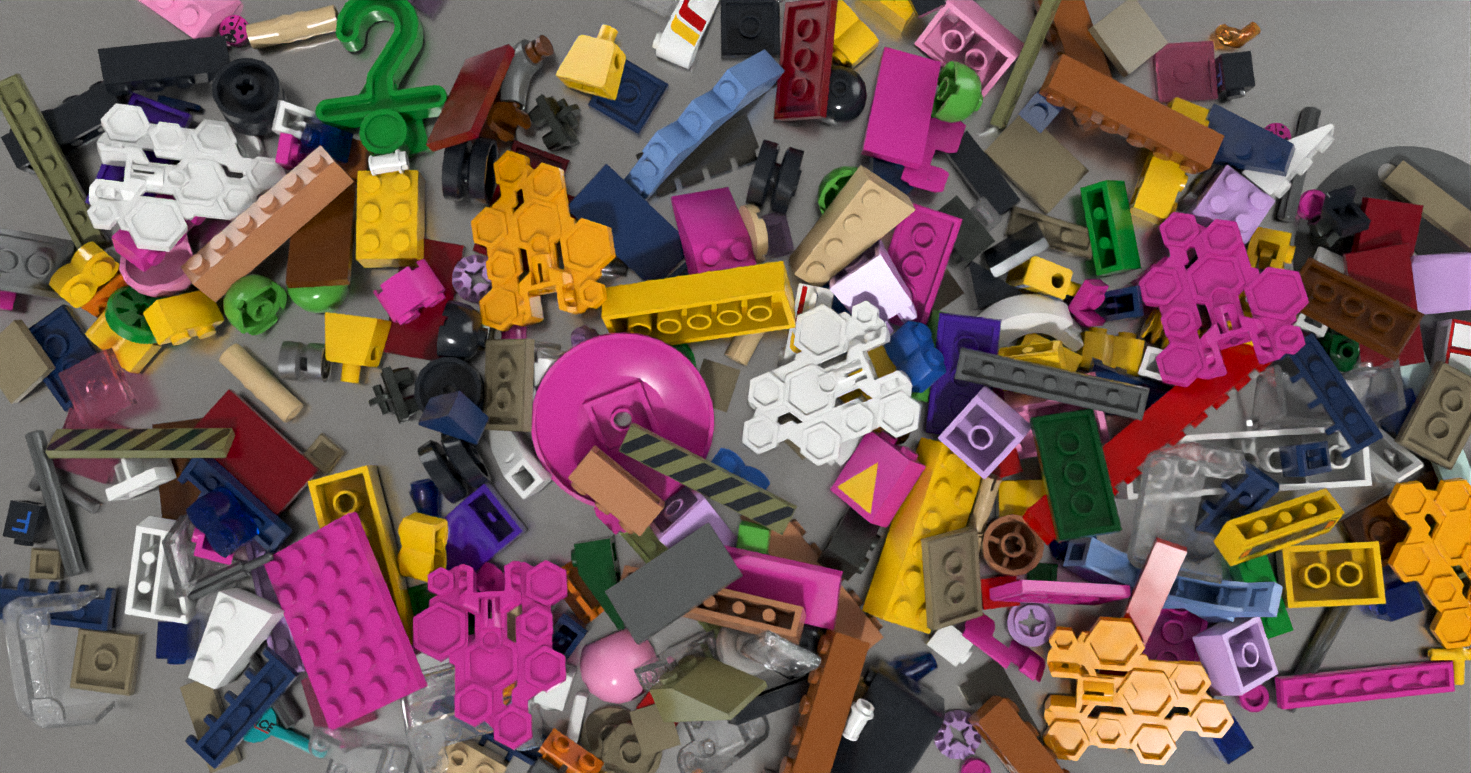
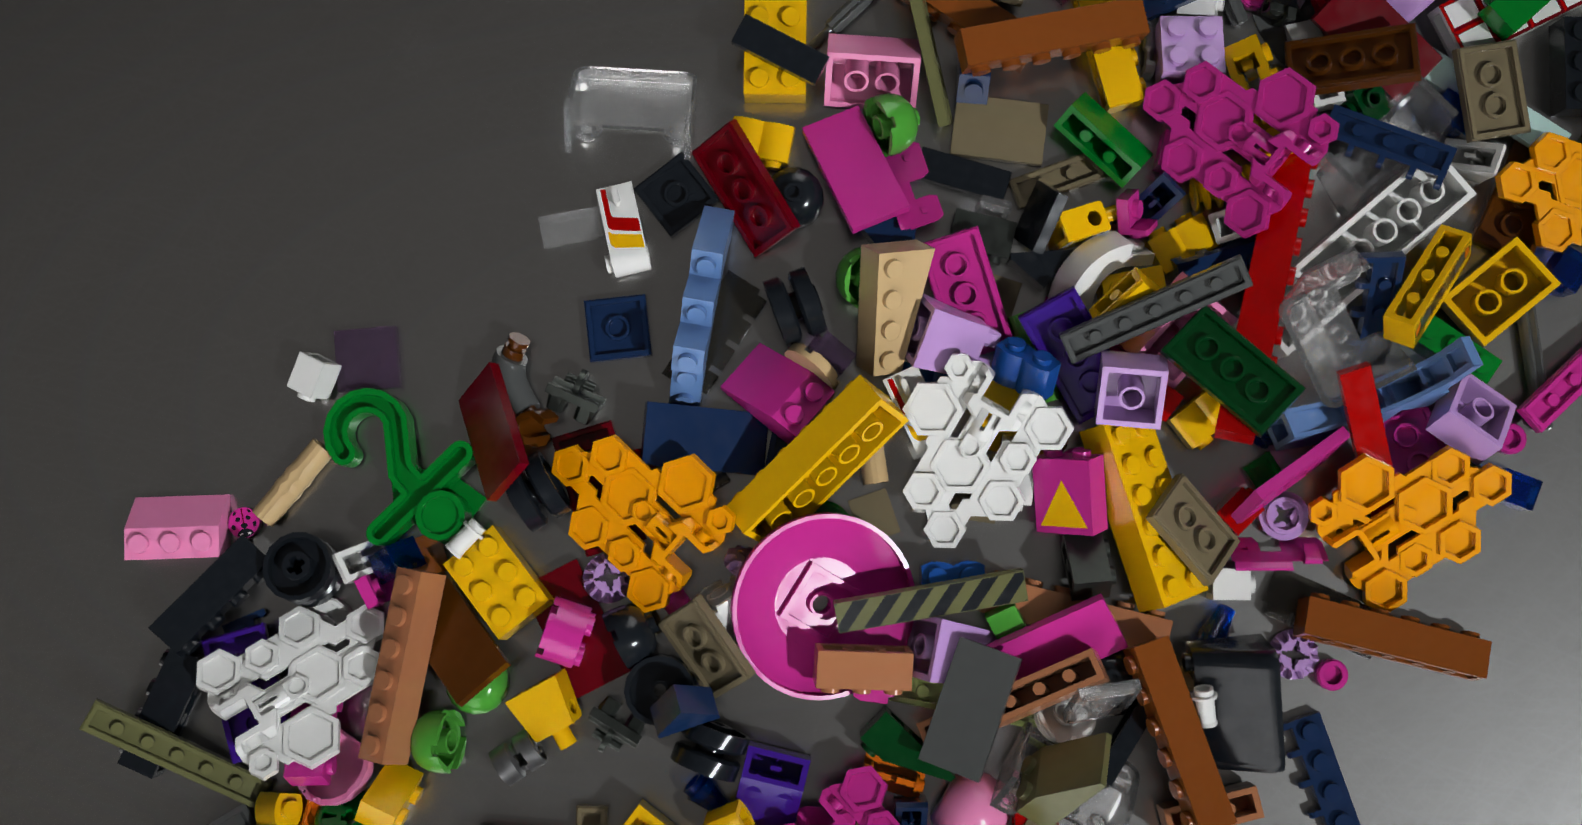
camera: 30 degrees left, 0 degrees up
tan axle [219,343,303,423] -> none
white slope [483,430,552,500] -> none
yellow torso [556,25,626,100] -> none
tan pin [966,473,1002,562] -> none
nougat cylinder [981,514,1044,577] -> none
dark blue slope [1279,441,1332,477] -> none

